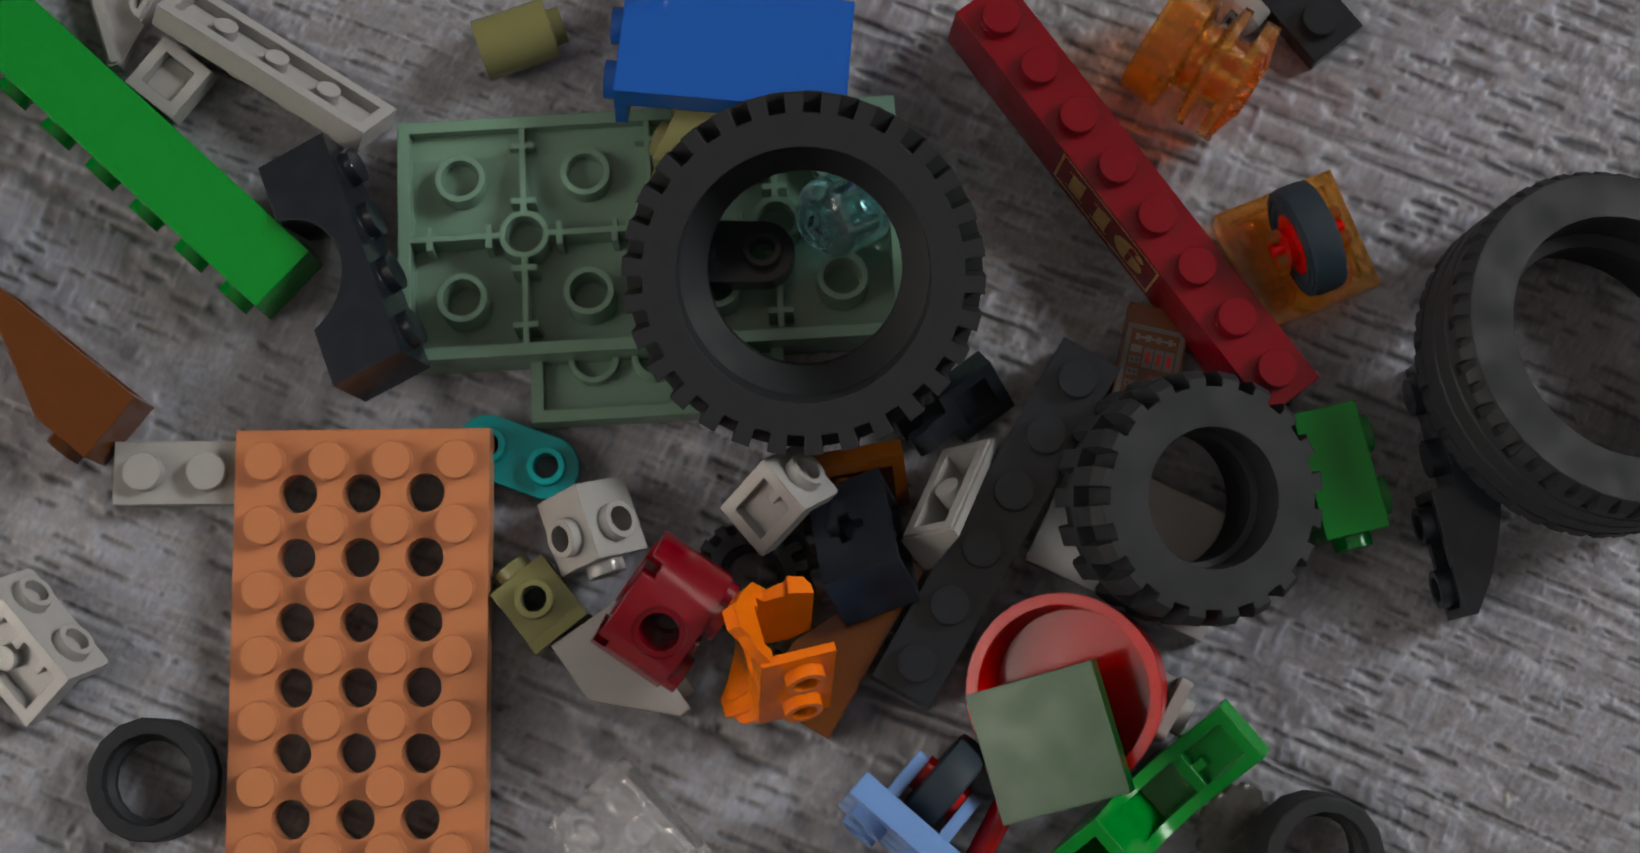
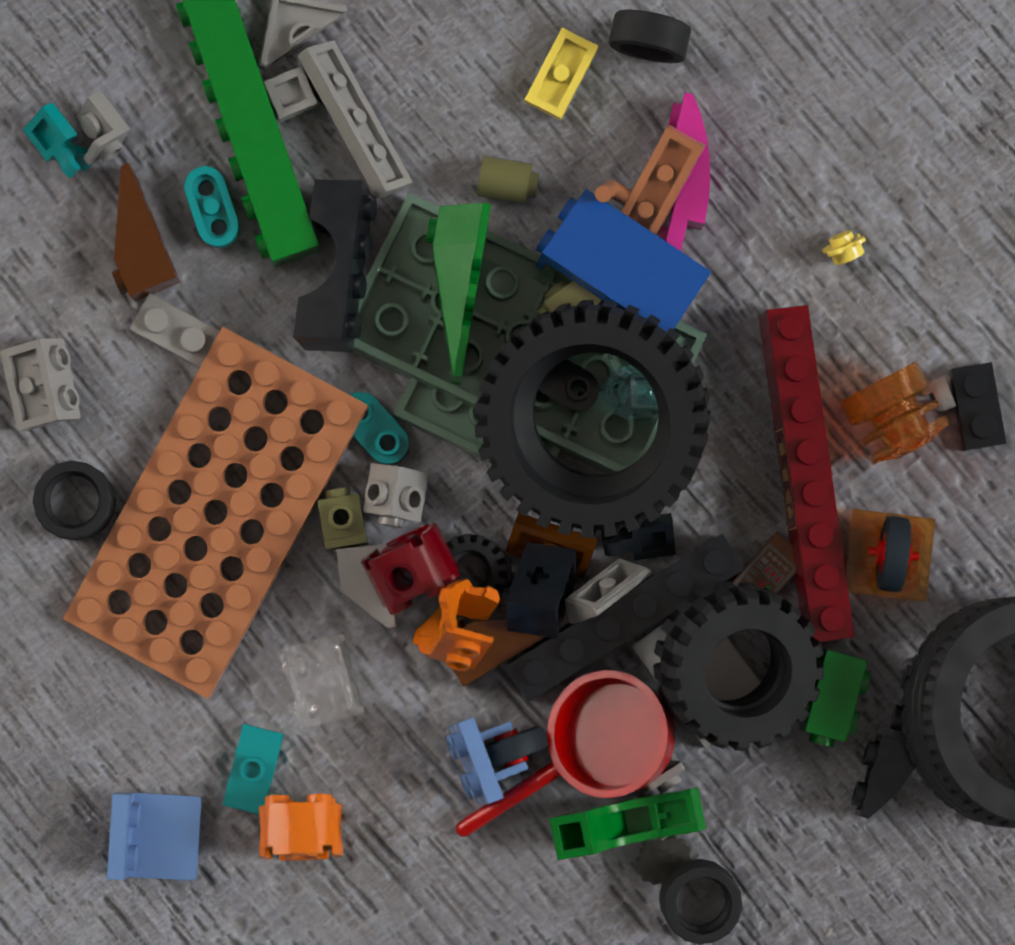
camera: 25 degrees right, 5 degrees up
light grey bracket [720,446,838,557] -> none
dark green tile [965,658,1135,826] -> none
none -> teal plate [184,166,240,248]
none -> green wedge [426,203,491,385]

